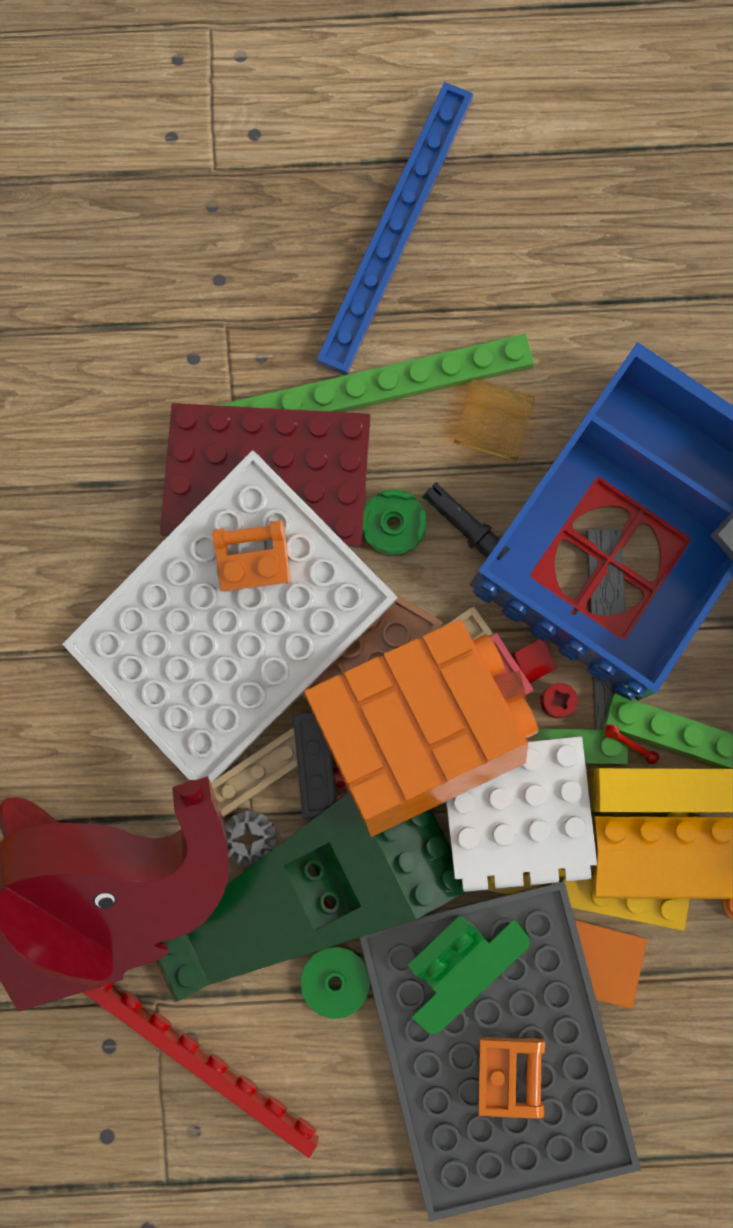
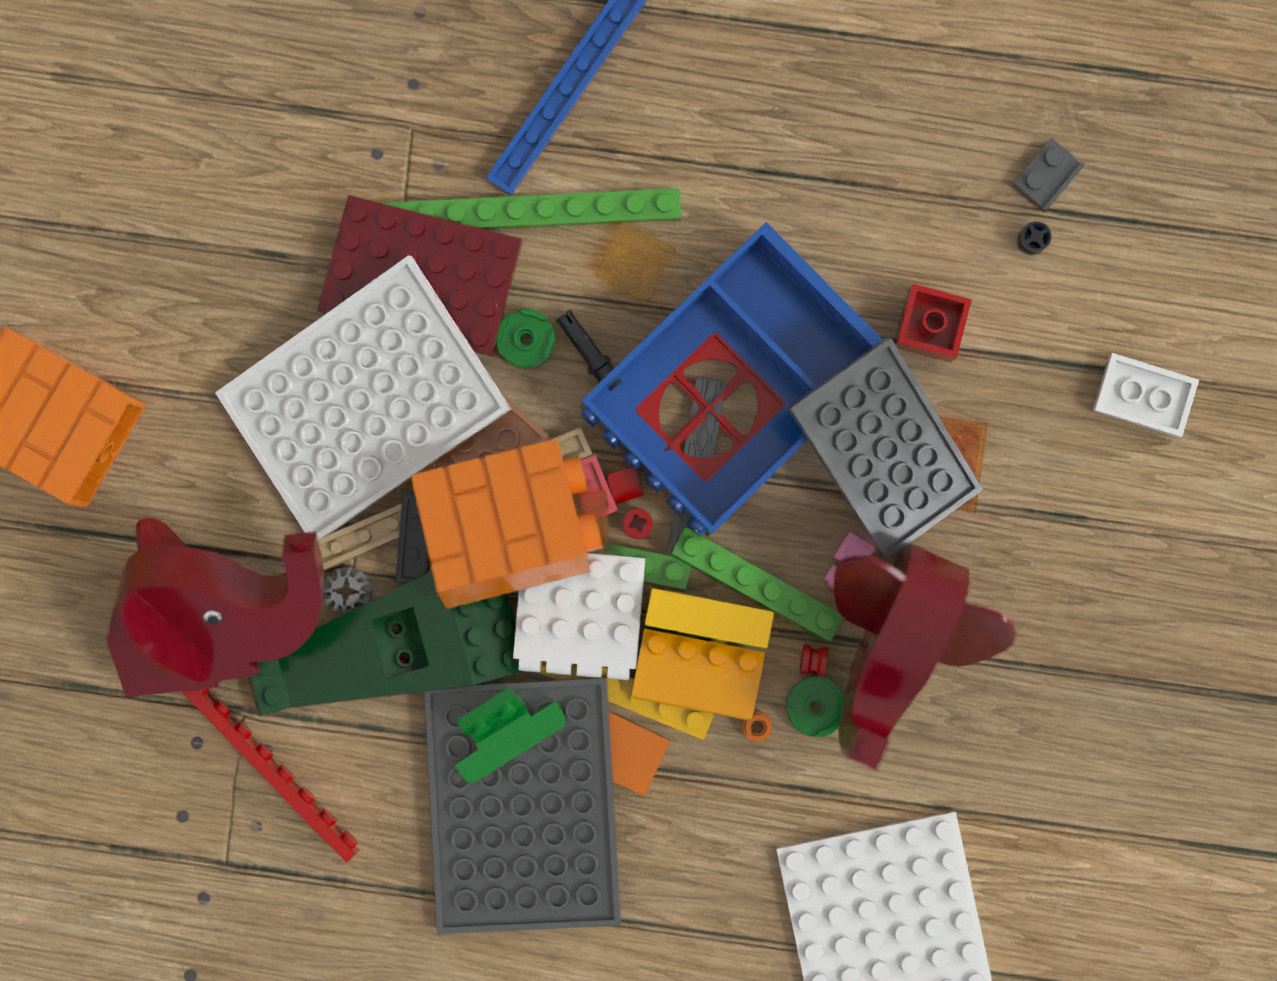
camera: 15 degrees right, 5 degrees up
orange plate [212,520,291,592] -> none
green plate [300,945,370,1019] -> none
orange plate [478,1037,545,1119] -> none
red hinge [604,725,659,764] -> none

